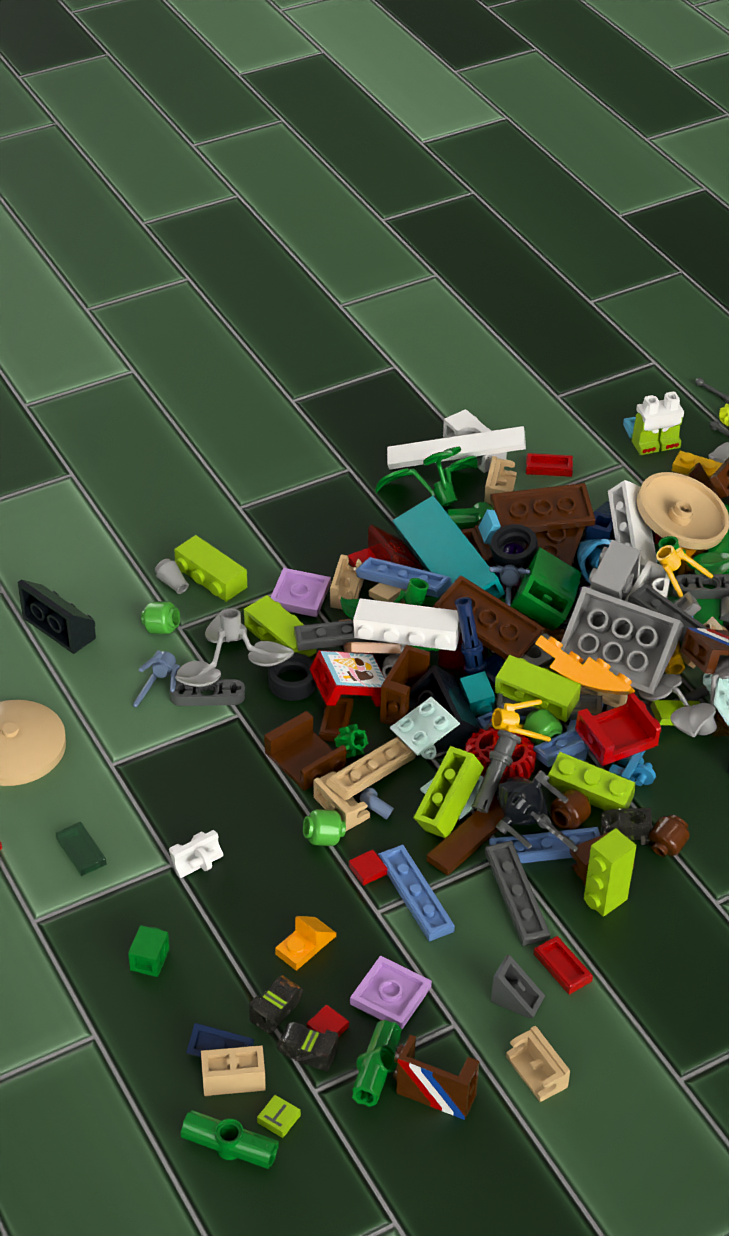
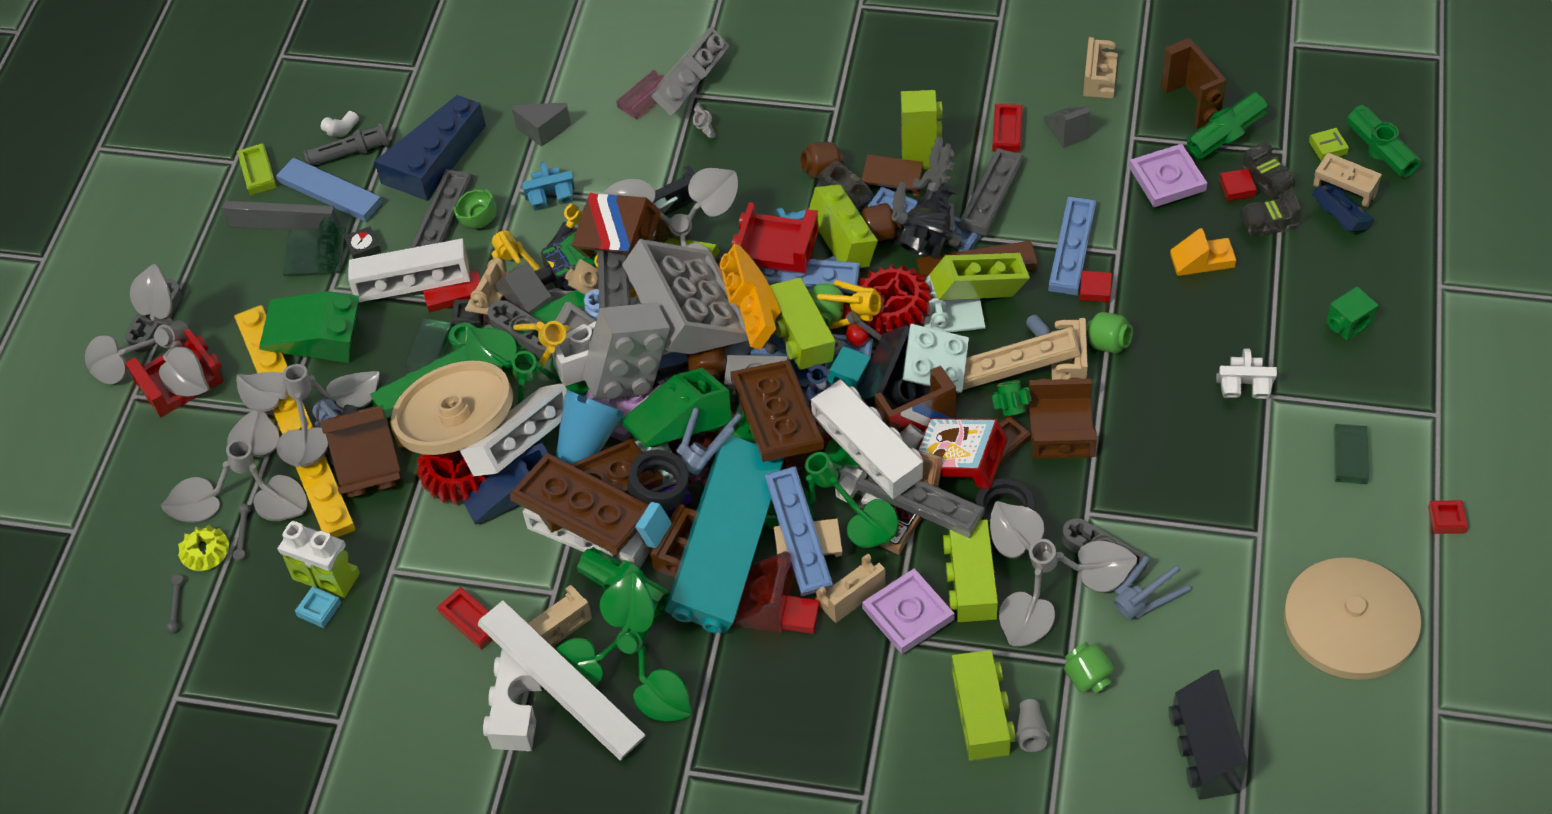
camera: 135 degrees left, 10 degrees up
dark grey pin [471,730,521,814] -> none

